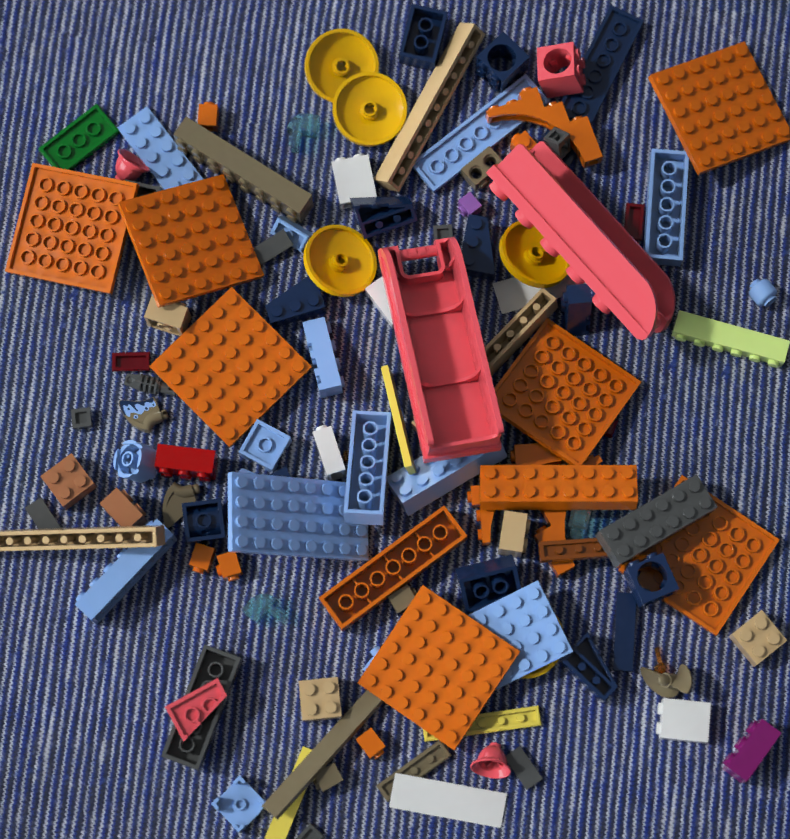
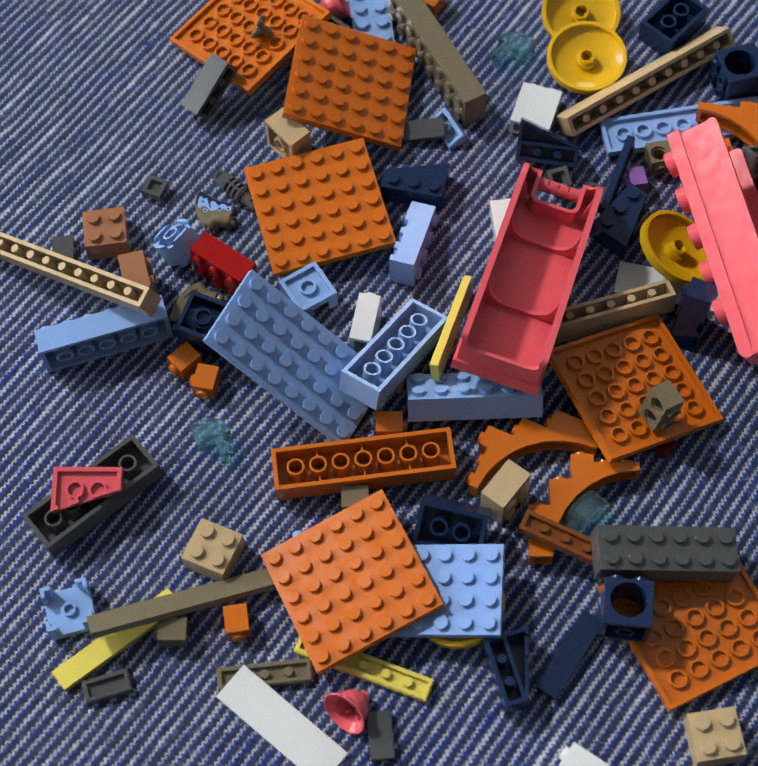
camera: 30 degrees right, 15 degrees down
dark red tile [112,352,150,372] -> none
yellow dish [303,225,377,297] -> none
orange brick [479,465,638,510] -> none
dark tan piece [640,664,692,698] -> none
clear orange hand [653,647,666,675] -> none
none -> brick [181,52,239,121]
none -> dark tan plant [251,14,272,39]
none -> orange brick [376,411,407,436]
none -> dark grey brick [547,165,573,197]
none -> dark blue tile [600,135,635,215]
none -> dark tan brick [638,380,685,432]

